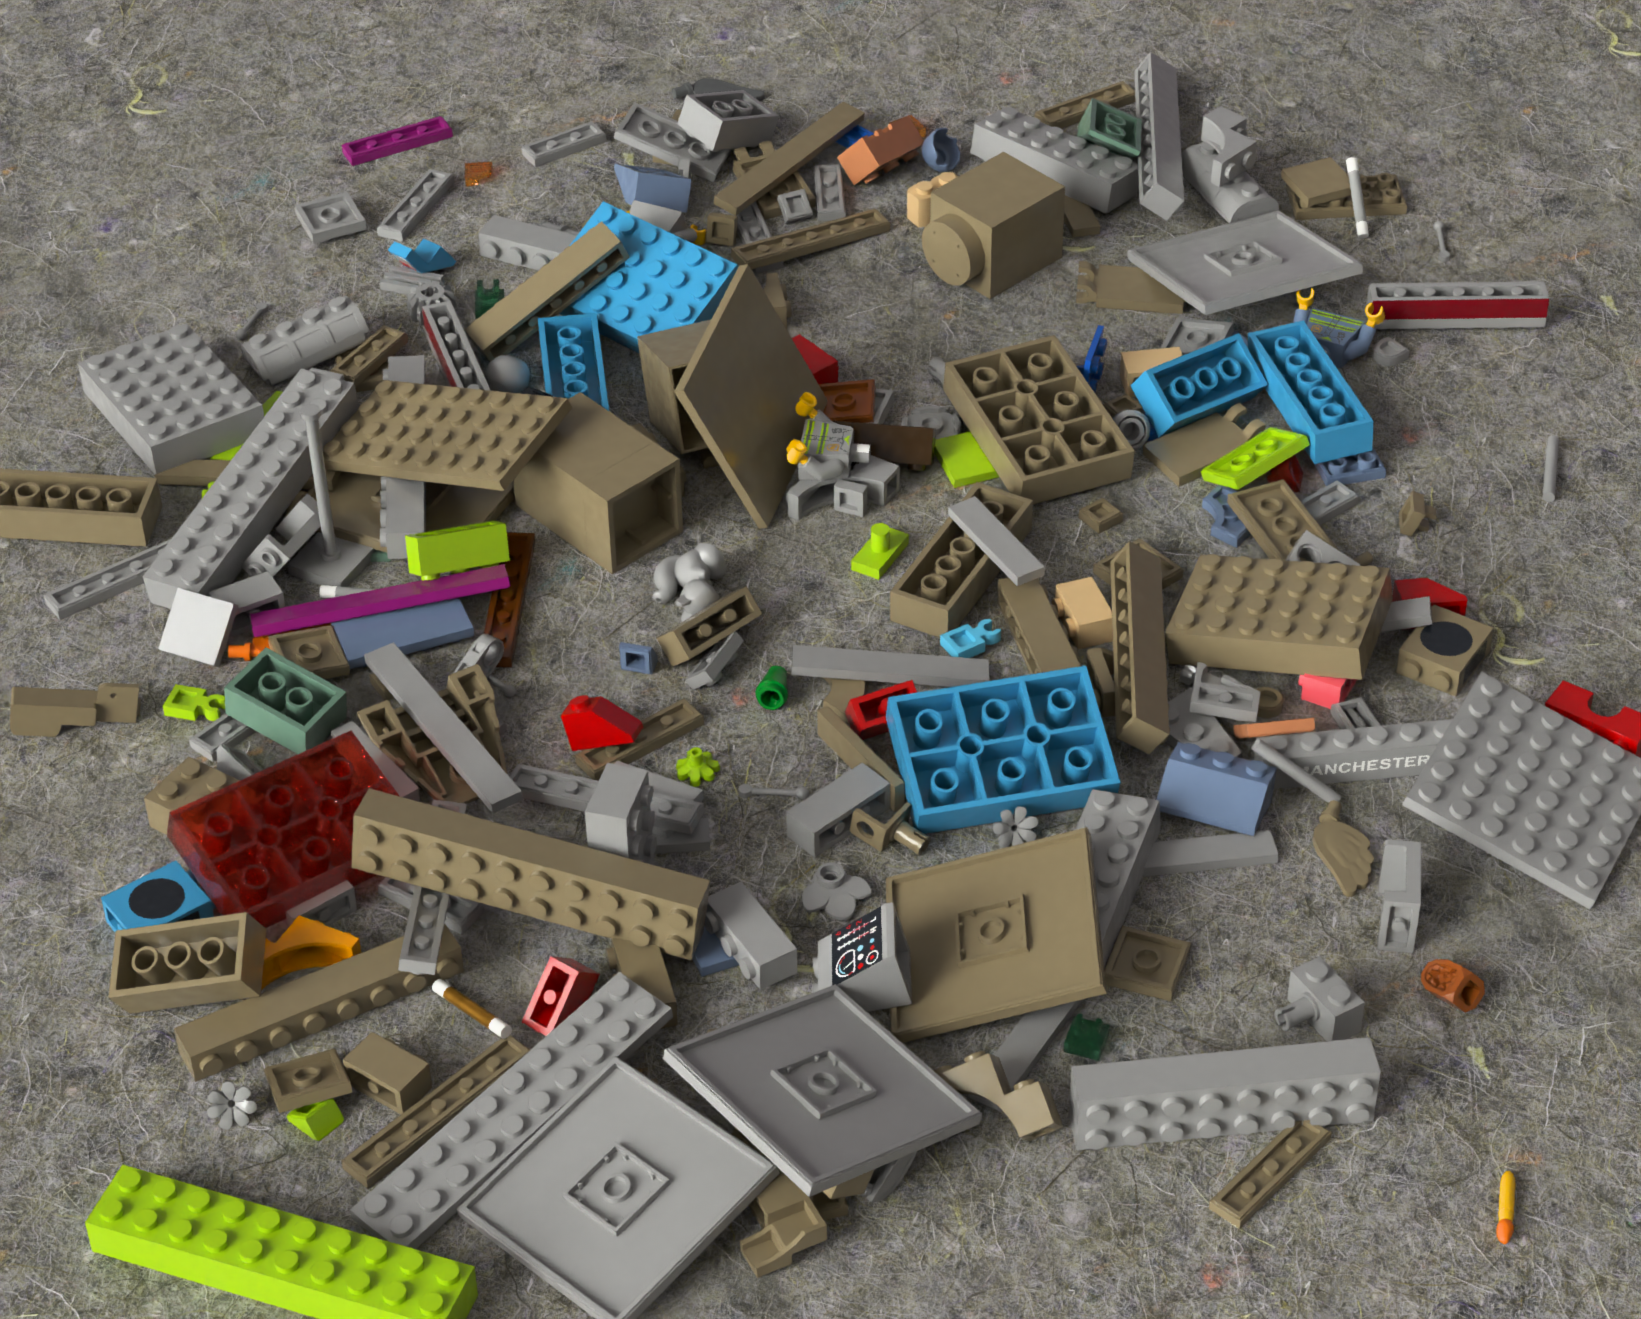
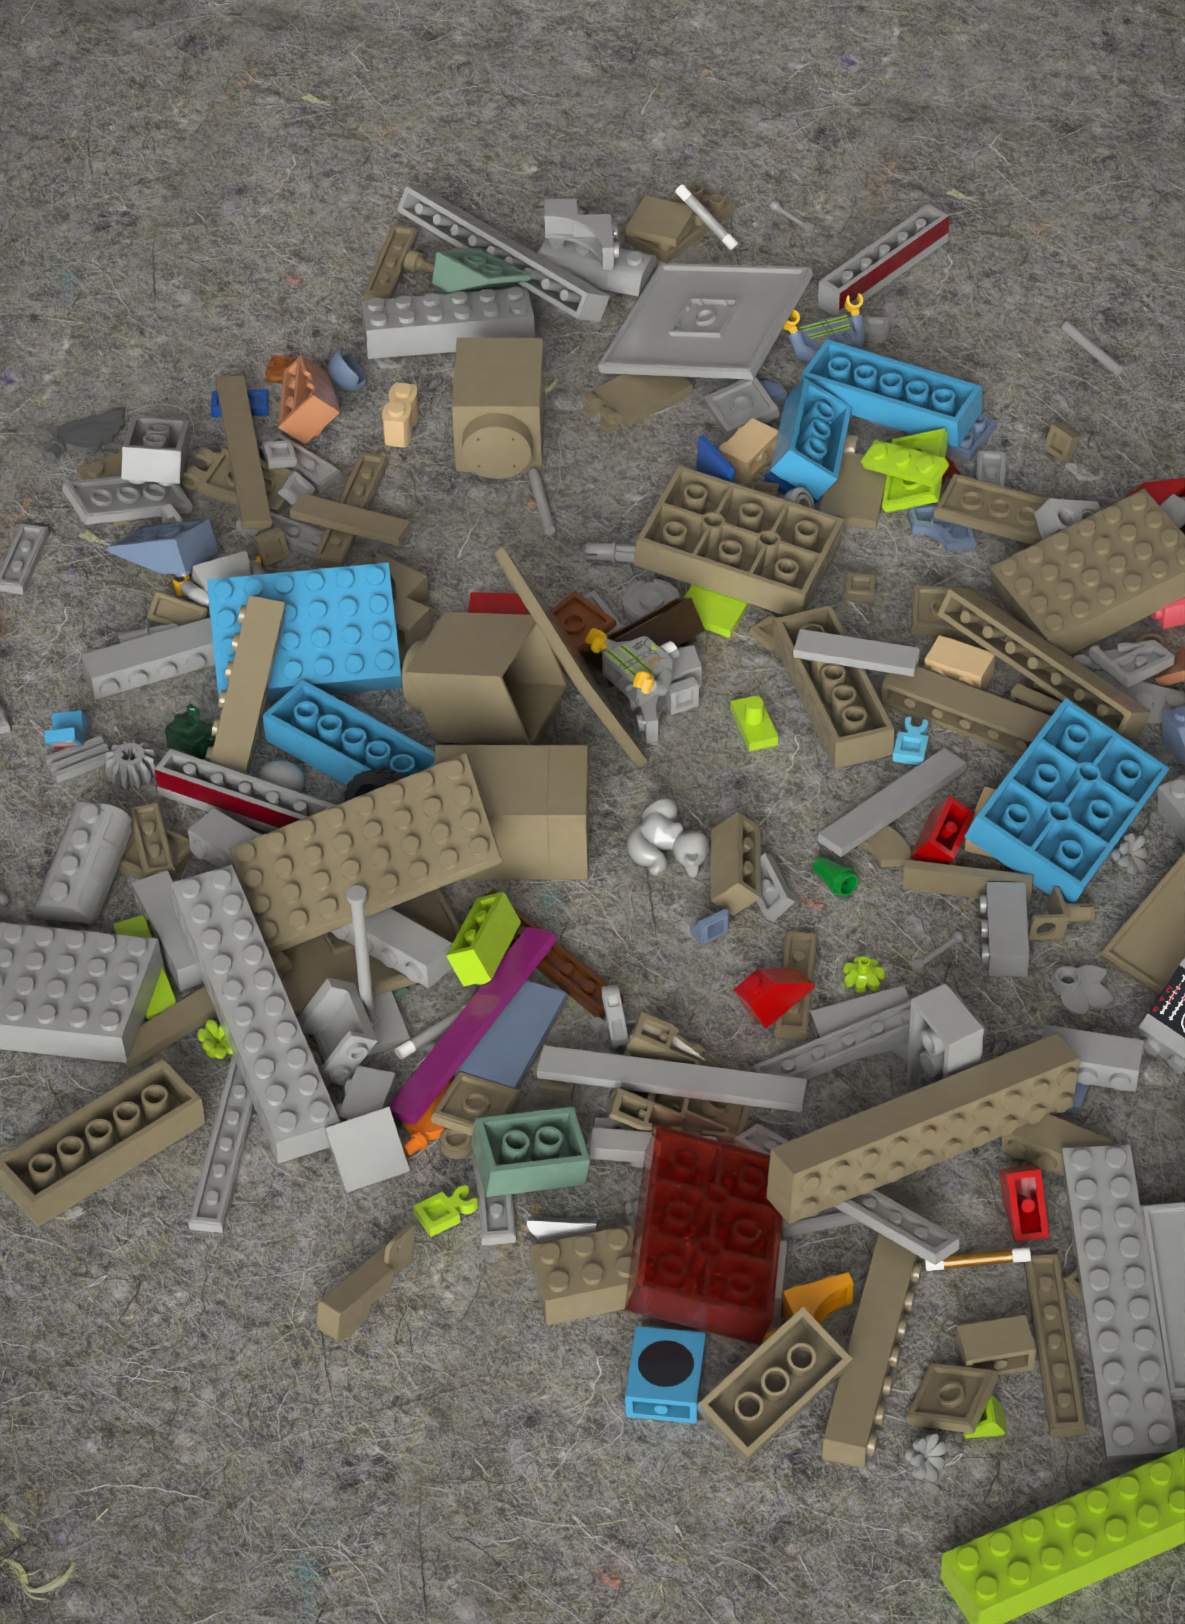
camera: 45 degrees left, 5 degrees up
none -> light grey tile [263,440,297,469]
none -> dark tan tile [290,493,410,546]
none -> light grey bar [528,468,555,535]
none -> lime plate [861,439,949,487]

